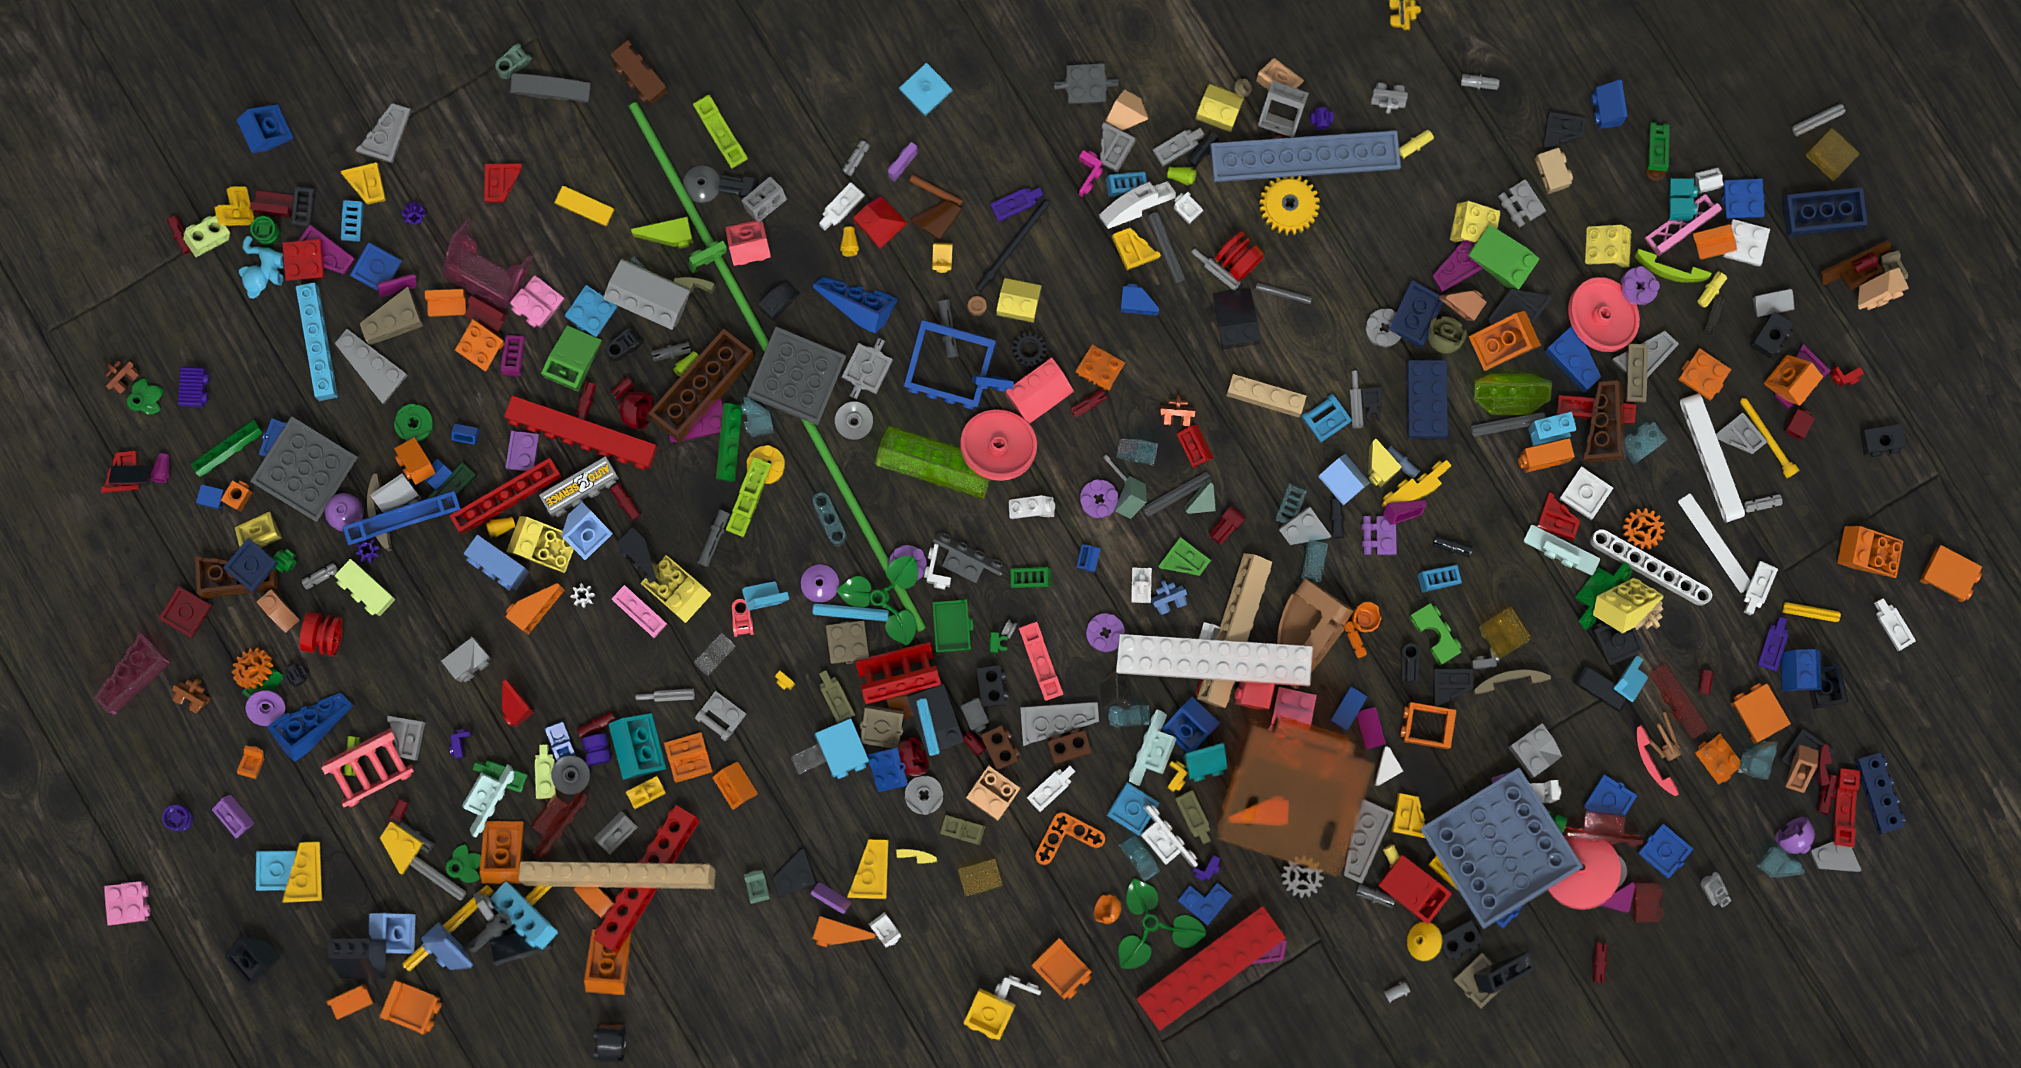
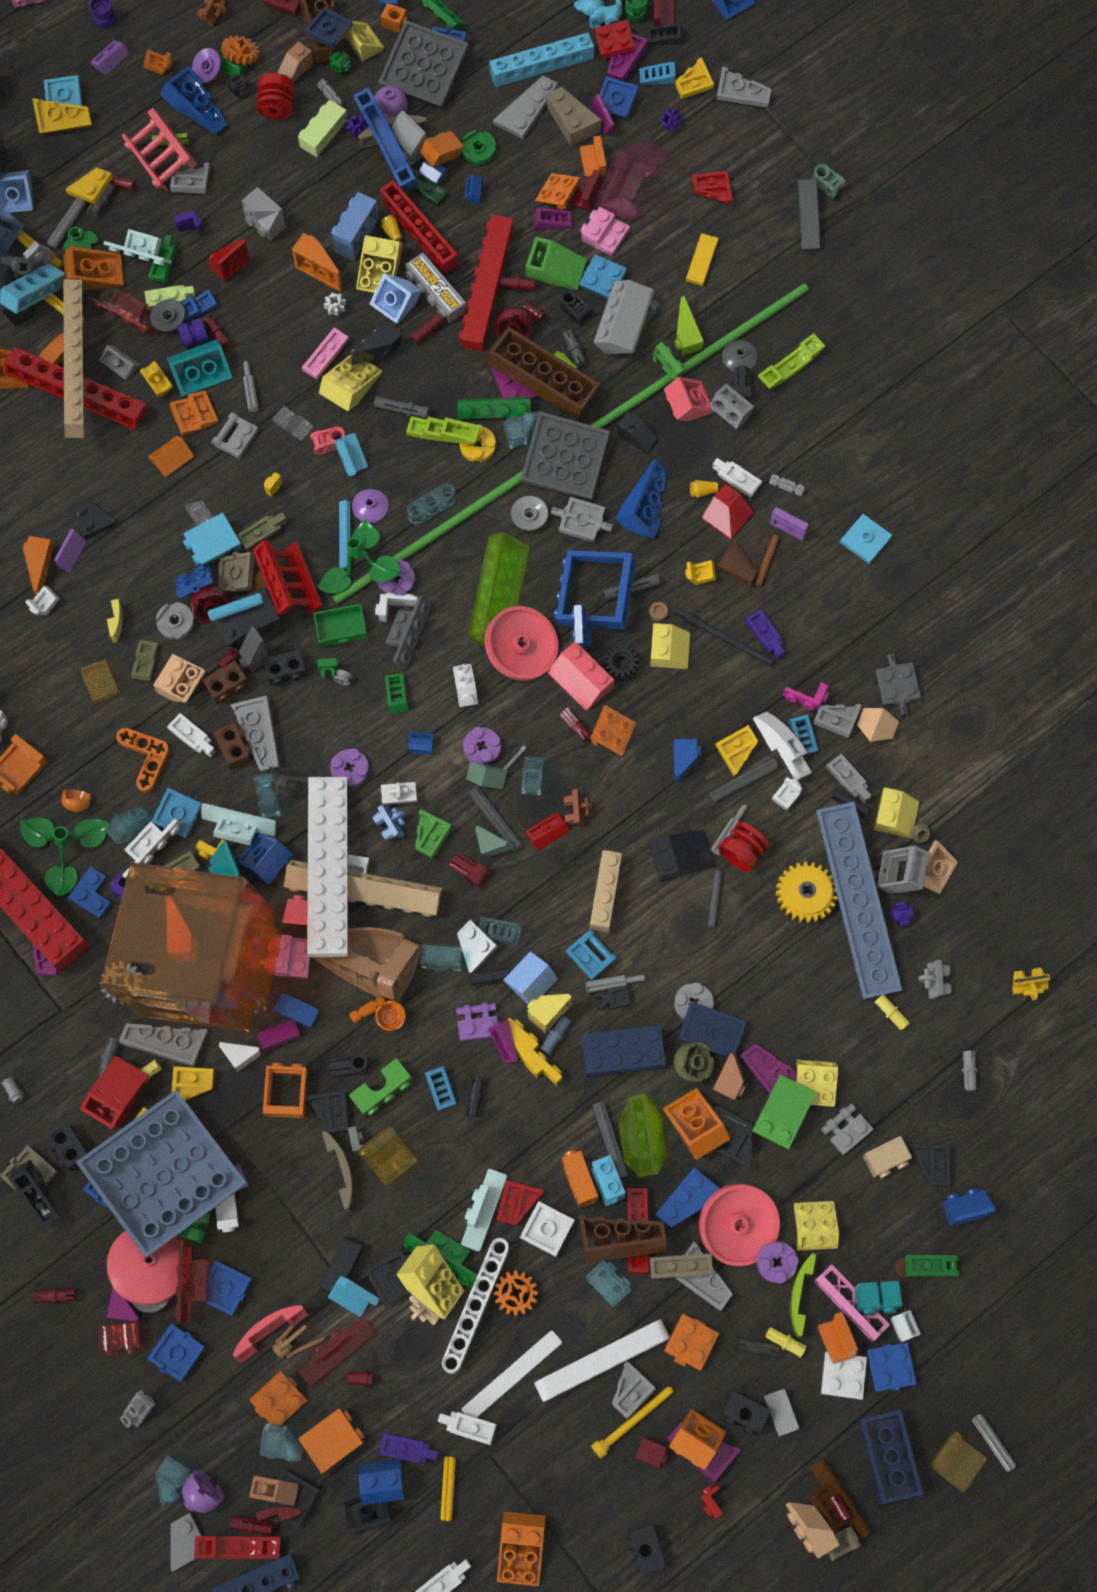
camera: 85 degrees right, 10 degrees down
medium lavender plate [506,431,540,472] -> none
reddish brown wedge [610,40,668,106] -> none
olive slope [673,277,716,294] -> none
sand green bracket [744,870,770,903] -> none
dark tan plate [826,621,869,664] -> none
yellow wing [847,840,888,899] -> none
coral slope [1019,622,1063,701] -> none
lime cone [1167,167,1196,186] -> none
yellow dish [1407,922,1442,961] -> none
light grey slope [1508,723,1562,778] -> none
light grey axle [1744,494,1782,513] -> none

